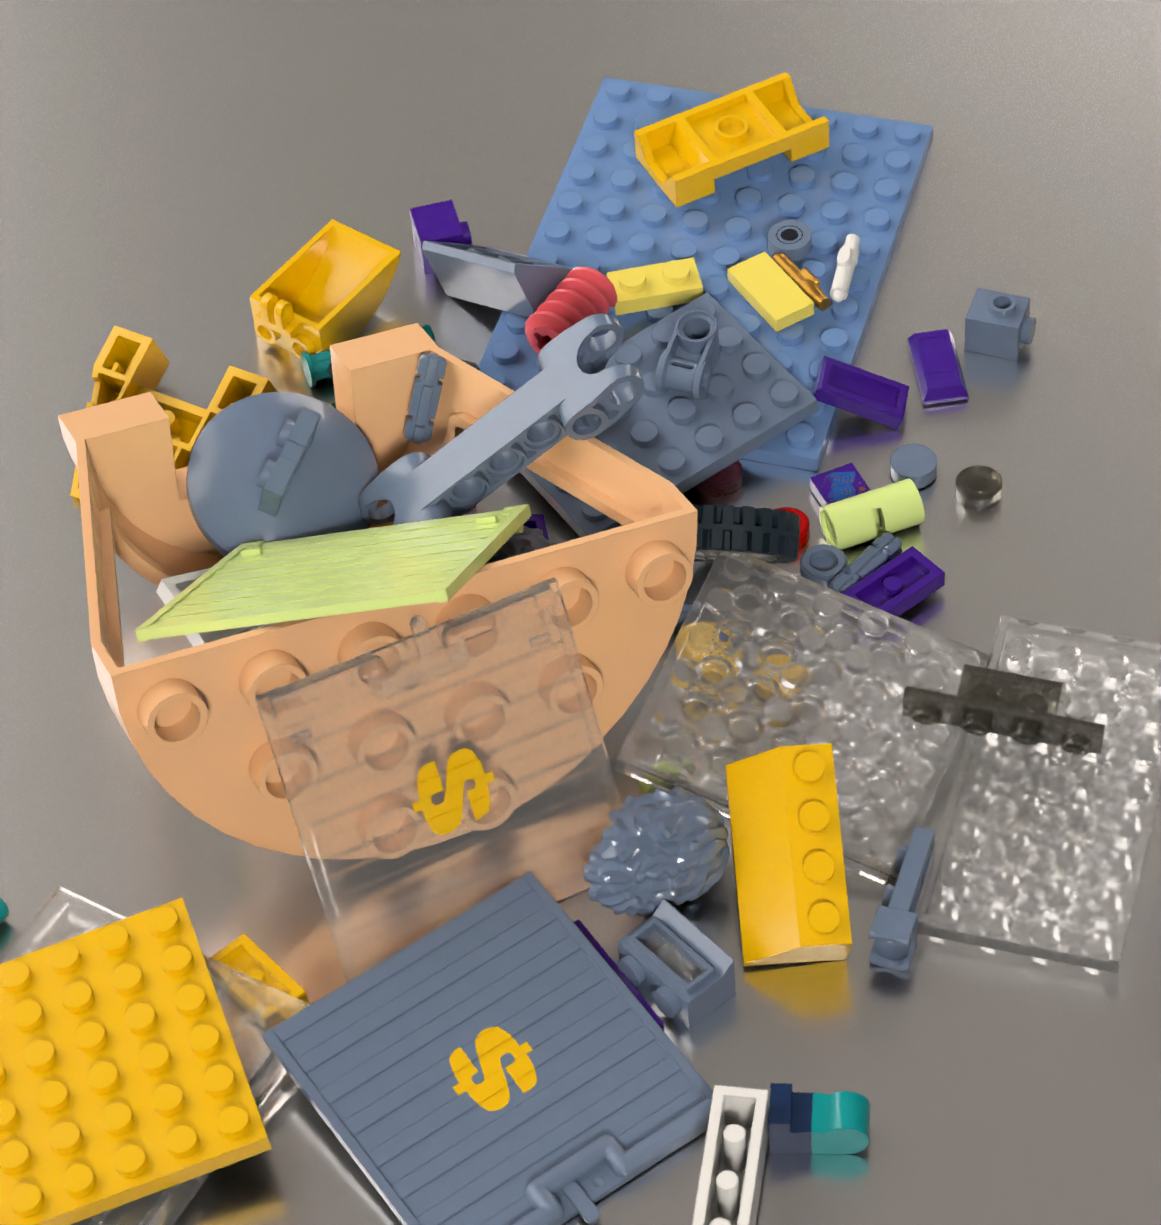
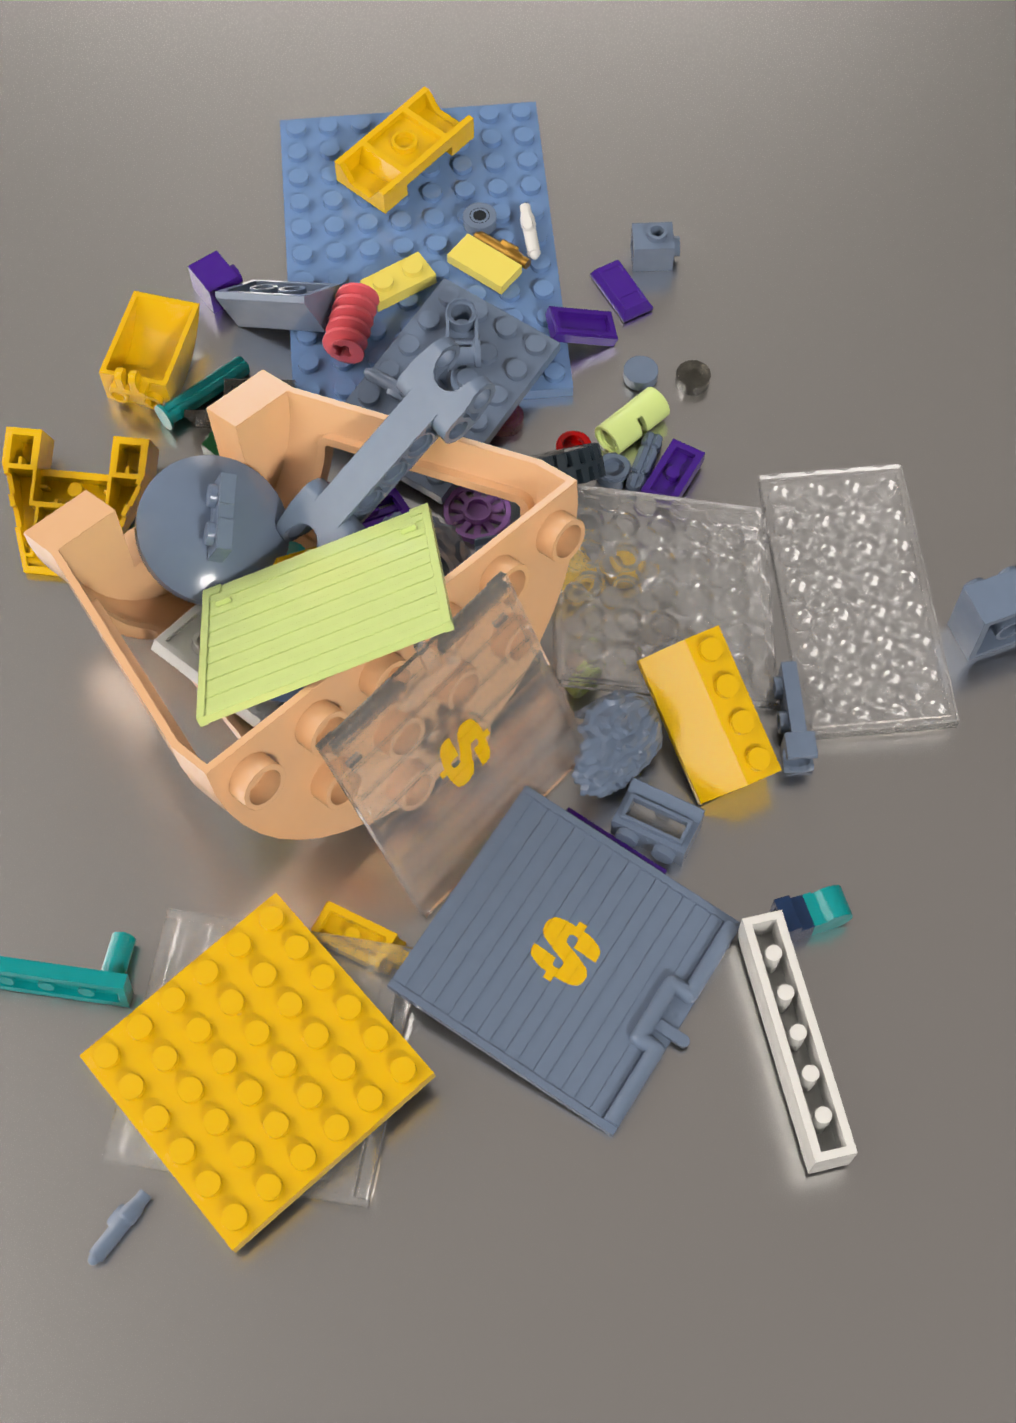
camera: 25 degrees left, 15 degrees up
sand blue axle [403,352,447,444] -> none
tile [810,463,871,506] -> none
clear smoke bracket [902,664,1106,755] -> none

